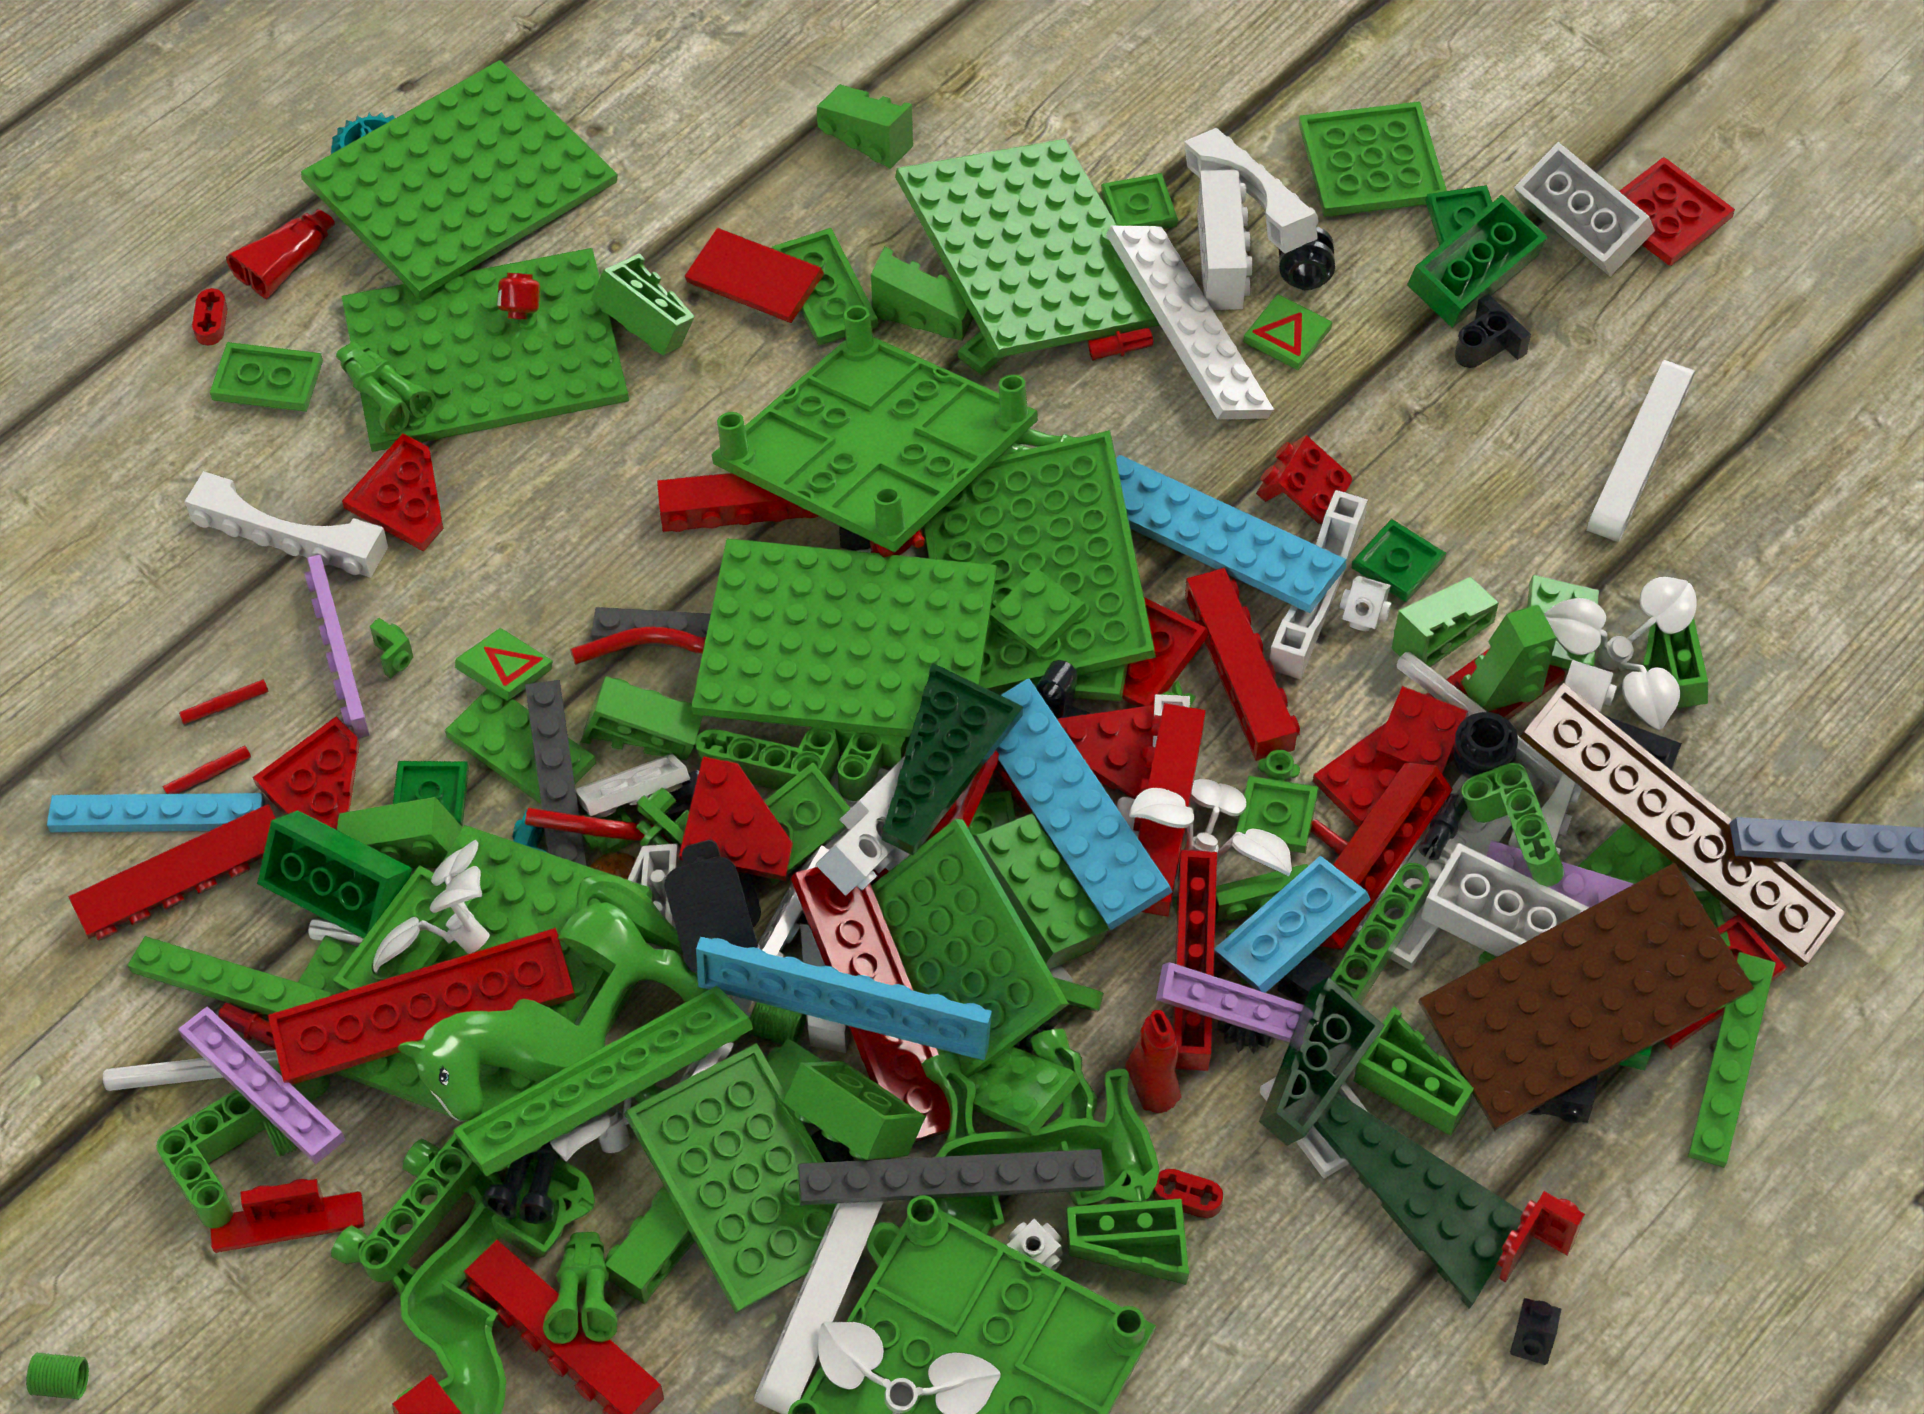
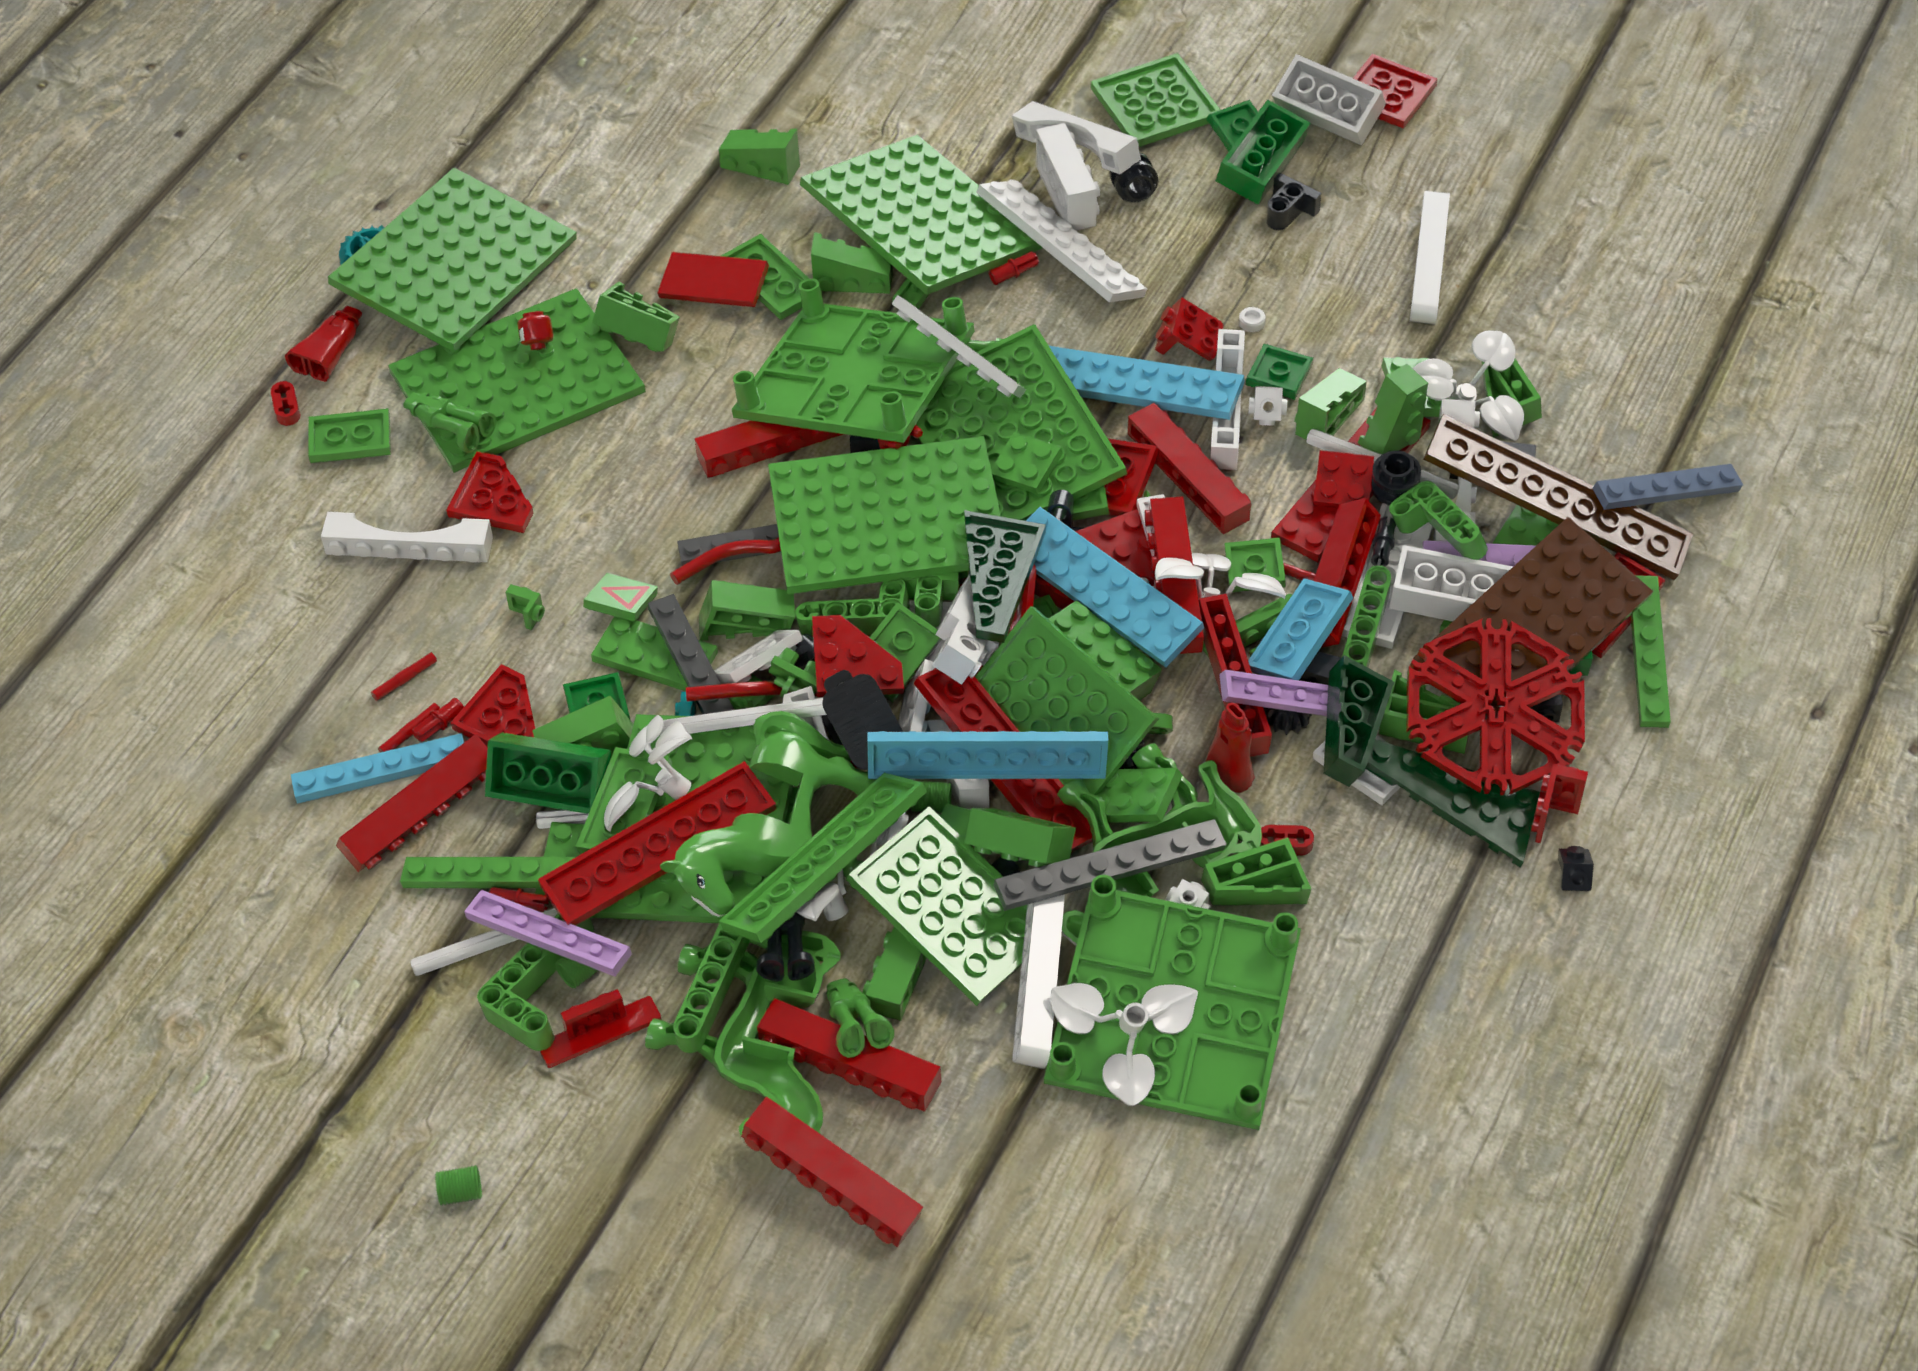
camera: 15 degrees left, 5 degrees down
lavender plate [304,554,370,739] -> none
bright green tile [1101,173,1178,229] -> none
bright green tile [1243,294,1332,370] -> none
bright green plate [1258,750,1300,781] -> none
none -> red axle [412,697,464,742]
none -> white axle [660,698,827,735]
none -> white plate [892,295,1026,398]
none -> white tile [1239,307,1265,332]
none -> red plate [1406,618,1585,795]

